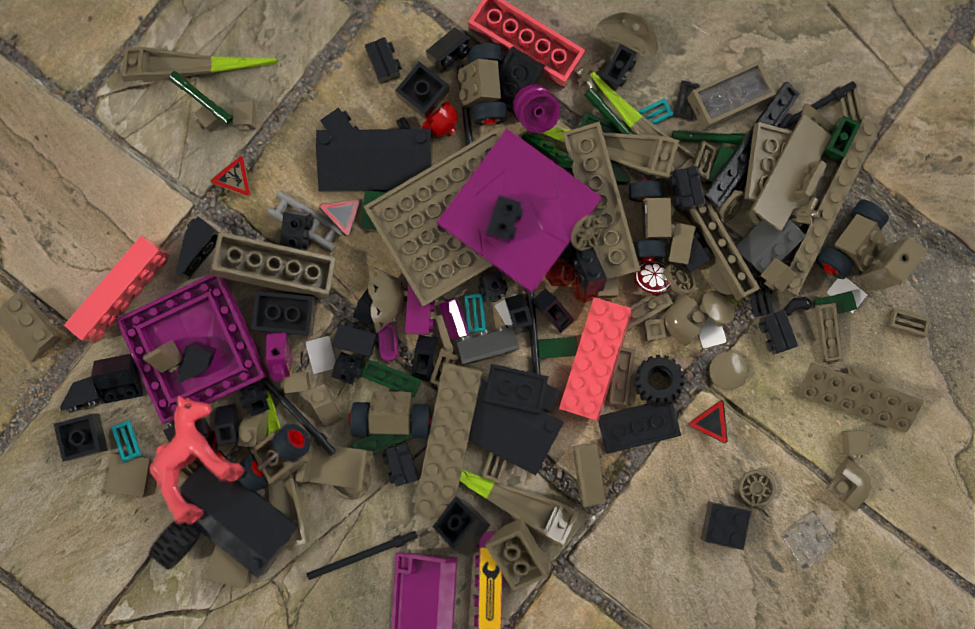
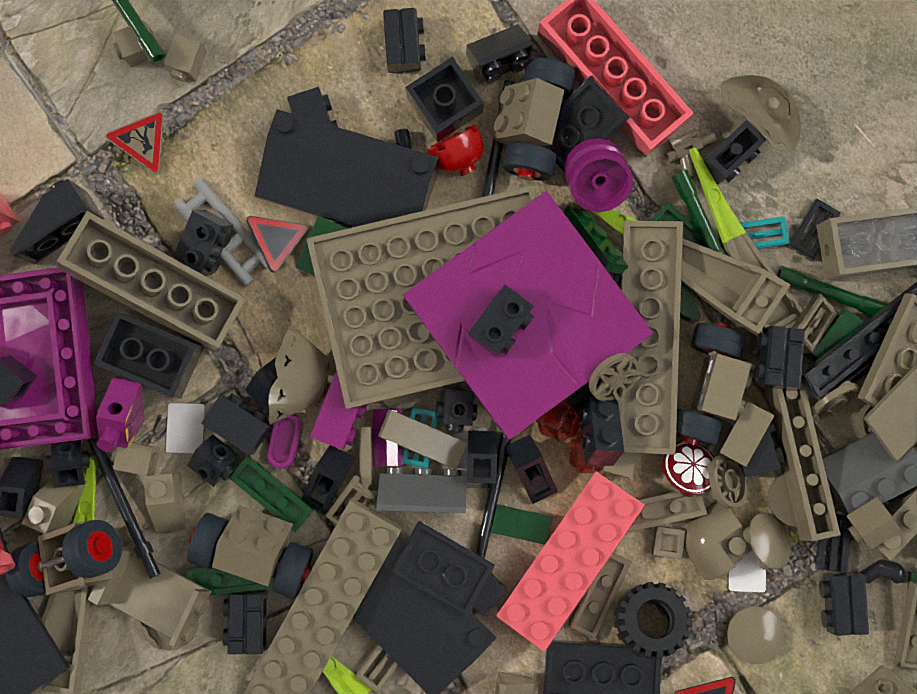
camera: 15 degrees right, 0 degrees up
none -> dark tan tile [378,410,467,469]

